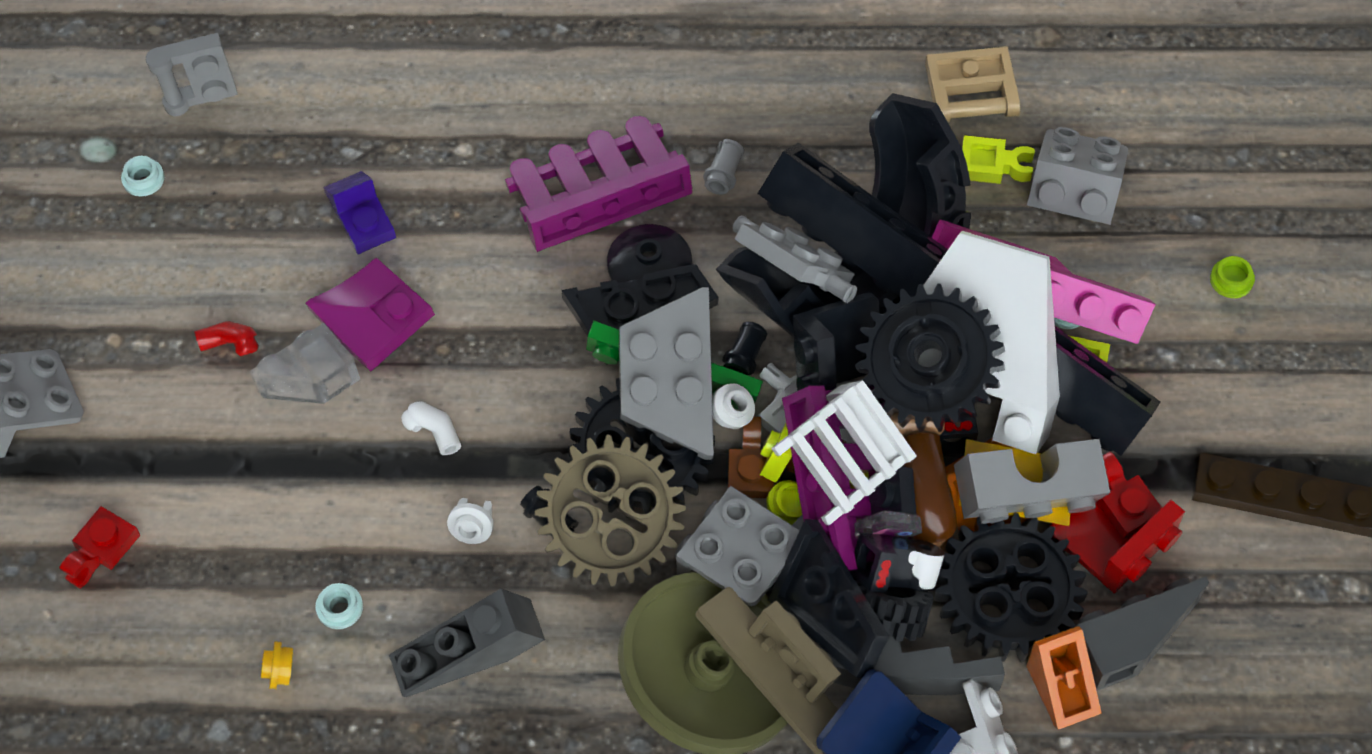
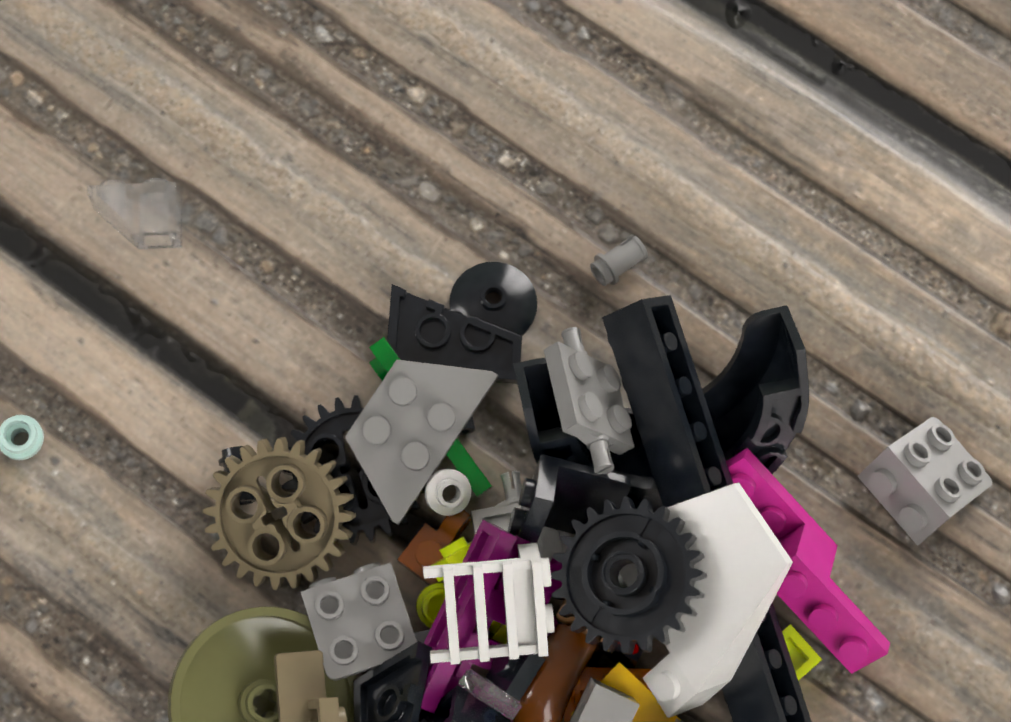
camera: 30 degrees right, 10 degrees up
red arm [194,321,259,356] -> none
magenta plate [306,258,435,372] -> none
dark purple slope [323,171,396,255] -> none
dark grey slope [389,589,545,697] -> none
white arm [401,401,461,455] -> none
white plate [447,498,494,544] -> none
magenta fence [505,116,693,252] -> none
black pin [722,321,768,375] -> none
tan plate [925,46,1020,123] -> none
neon yellow plate [962,135,1035,184] -> none
lime plate [1210,256,1255,298] -> none

